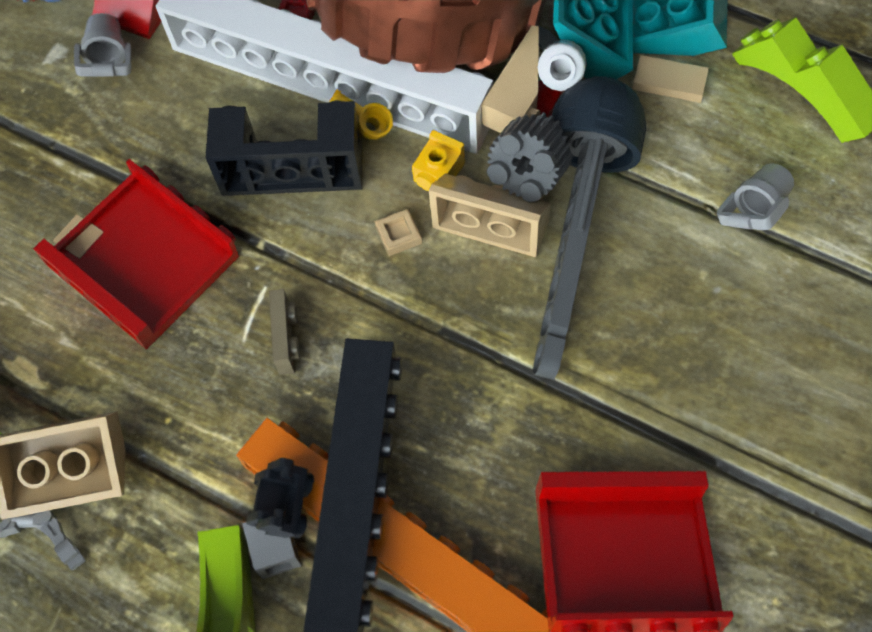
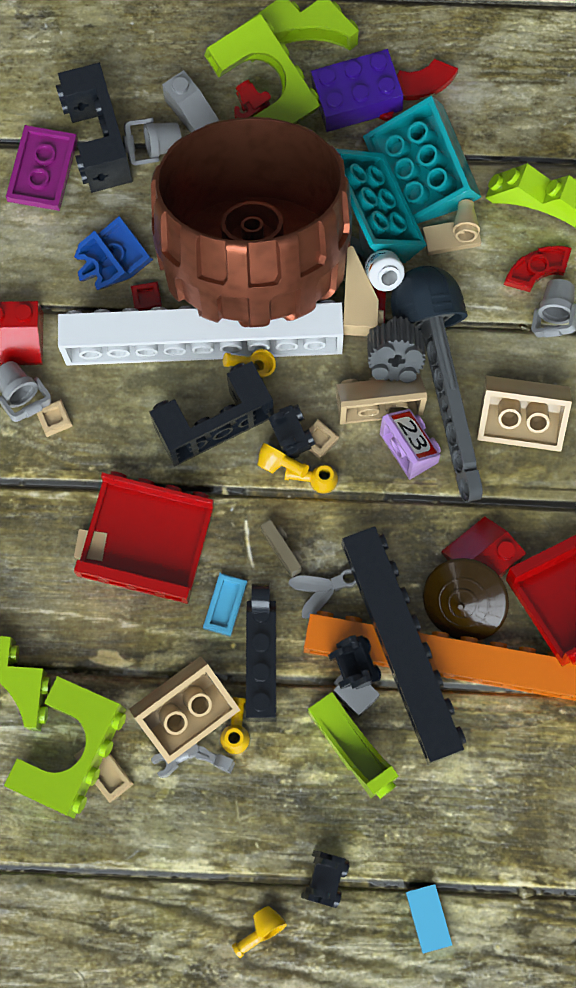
camera: 30 degrees left, 10 degrees up
yellow brick [412,130,465,191] -> none
none -> tan tile [37,399,73,437]
none -> medium azure tile [203,573,248,637]
none -> yellow bar [220,697,250,754]
none -> black hinge [246,583,277,722]
none -> yellow bar [257,443,309,478]
none -> black piece [269,404,316,459]
none -> yellow bar [285,465,338,494]
none -> light grey piece [289,569,356,619]
none -> lavender slope [380,409,441,480]
none -> dark brown hat [423,558,509,641]
none -> red slope [441,516,526,578]
none -> tan cone [453,199,480,242]
none -> tan slope [477,375,572,452]
none -> red tile [504,246,572,292]

